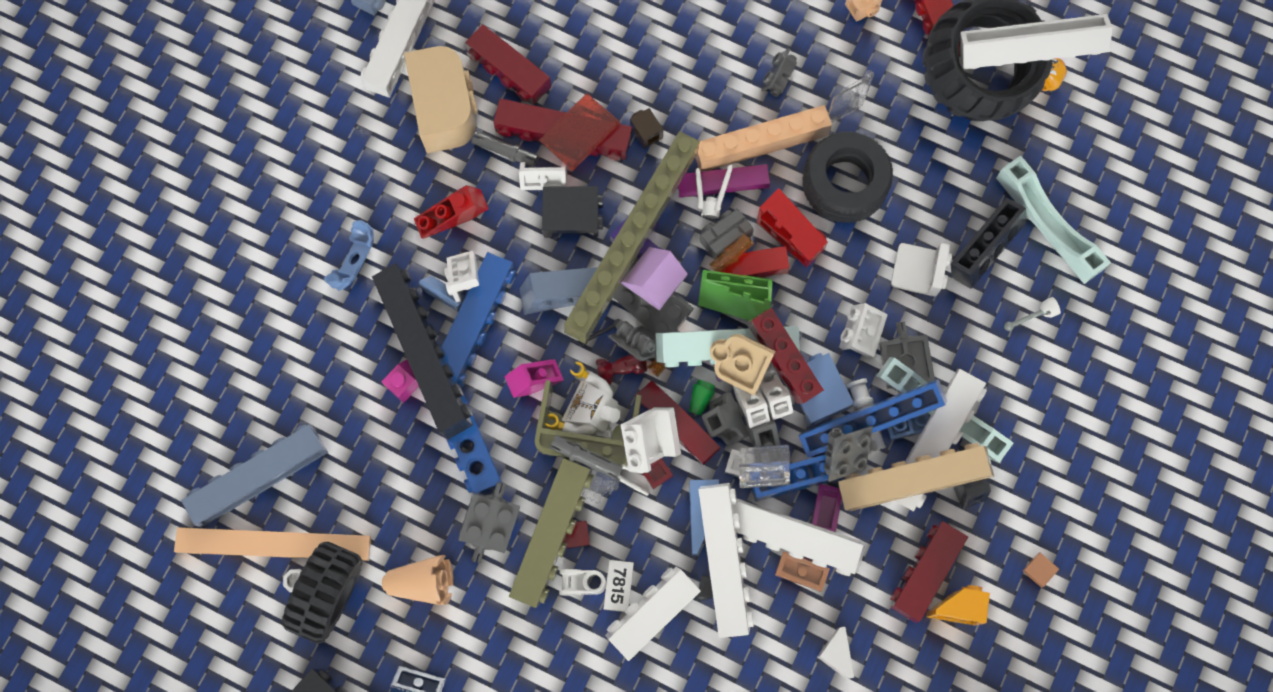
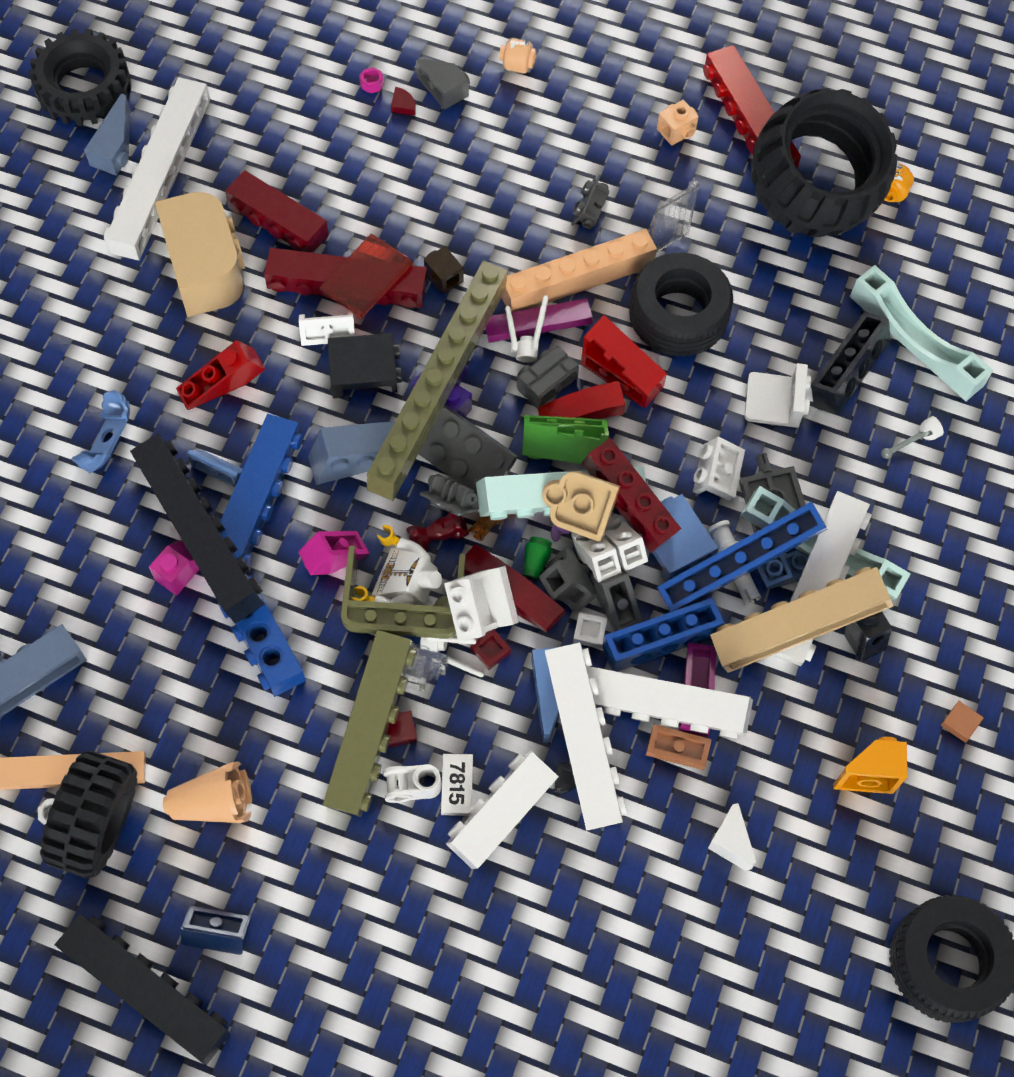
camera: 10 degrees left, 10 degrees down
white bracket [444,250,479,303] -> none
dark grey plate [458,482,520,563] -> none
dark grey pin [472,130,539,168] -> none
dark grey pin [549,434,623,481] -> none
black hinge [578,319,621,346] -> none
lavender slope [621,247,687,311] -> none
clear orange pin [709,233,754,272] -> none
clear slope [739,445,790,488] -> none
dark grey hinge [824,426,873,482] -> none
dark red brick [890,521,968,623] -> none
white brick [960,14,1112,69] -> none

